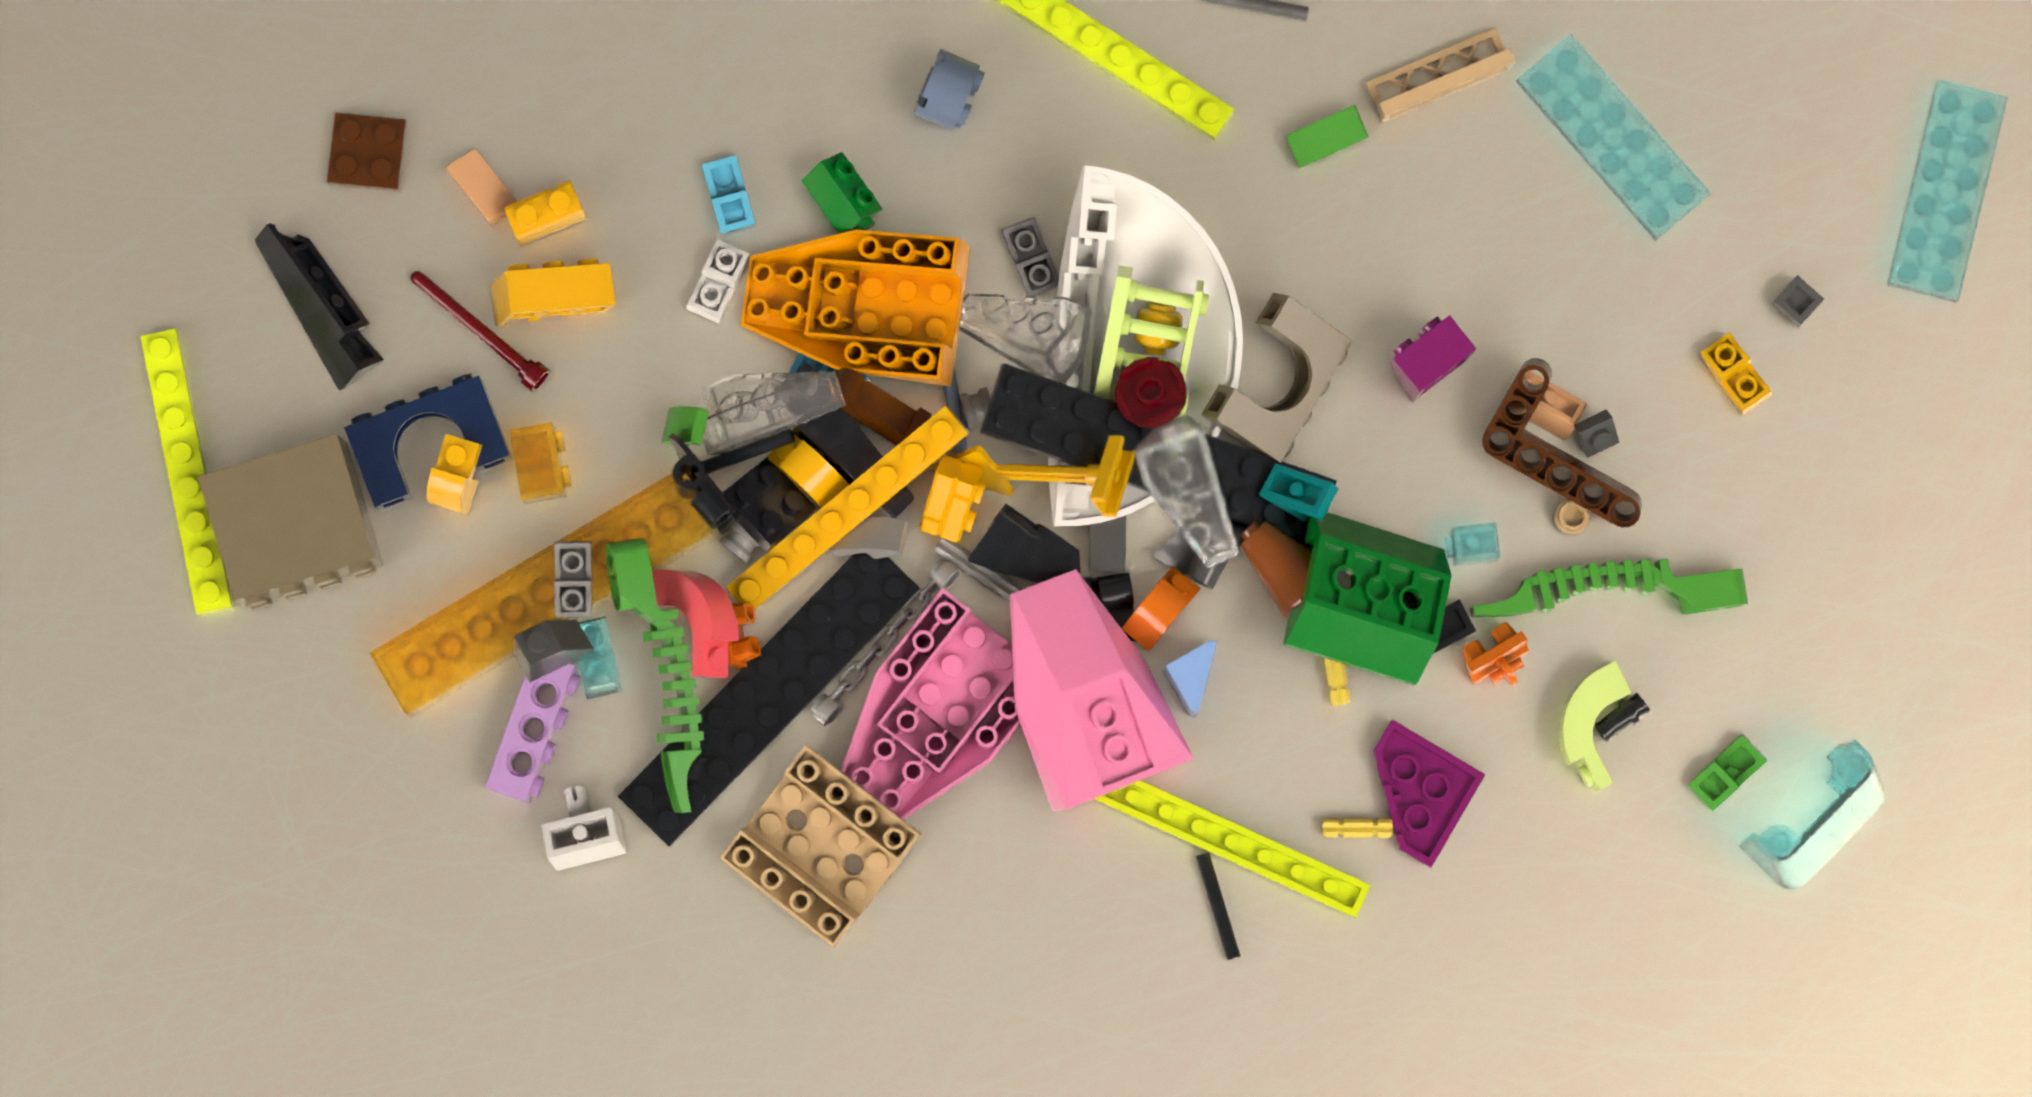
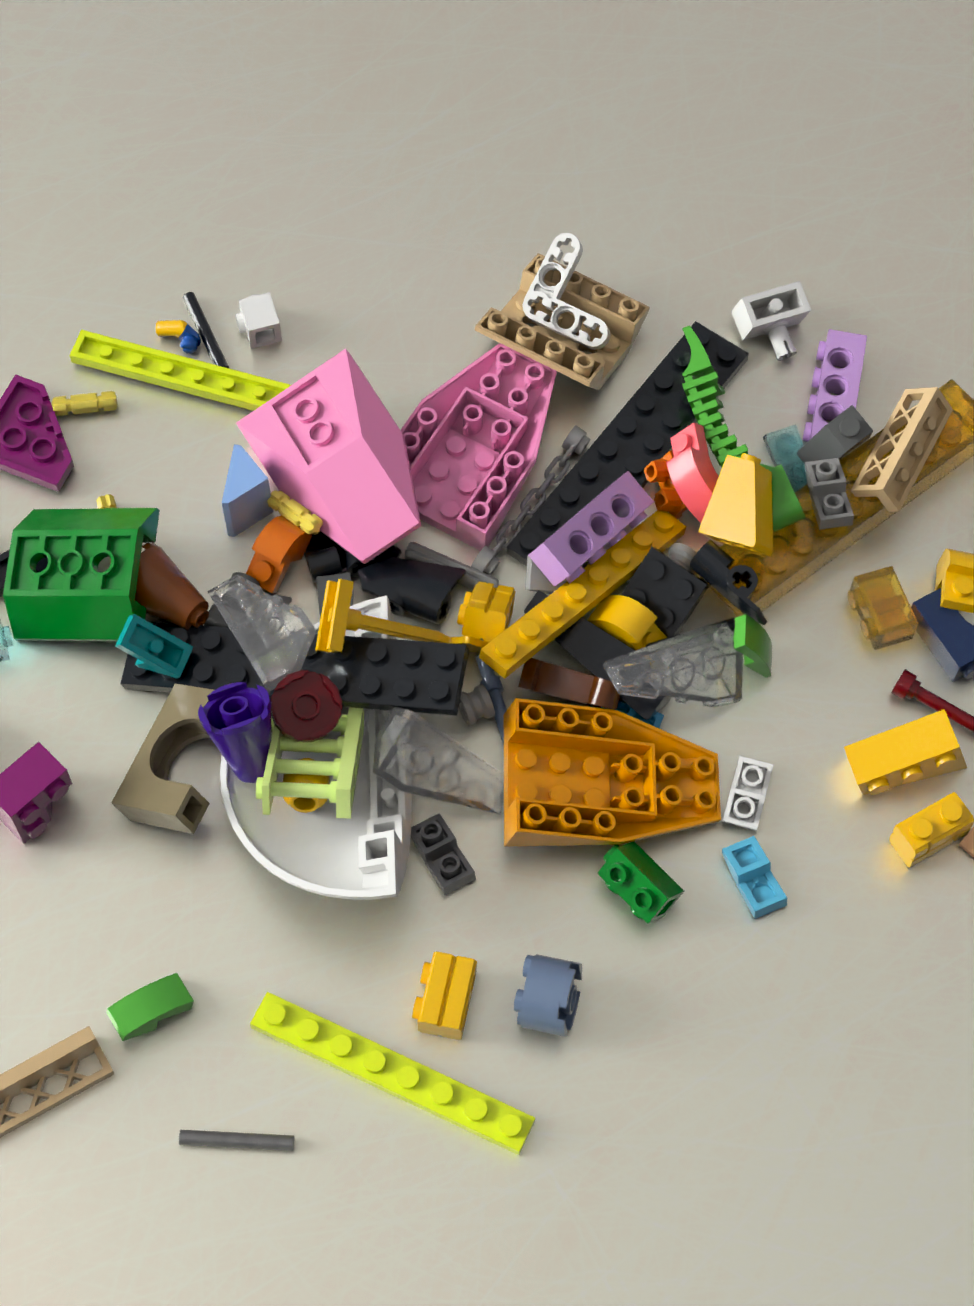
camera: 175 degrees right, 20 degrees down
none -> arm [156,320,201,354]
none -> dark purple cone [198,682,271,783]
none -> white brick [235,292,282,349]
none -> light yellow axle [267,490,323,535]
none -> yellow brick [412,951,477,1040]
none -> white beam [522,233,610,350]
none -> lavender brick [528,471,654,587]
none -> yellow slope [698,453,773,557]
none -> tan fence [851,387,953,512]

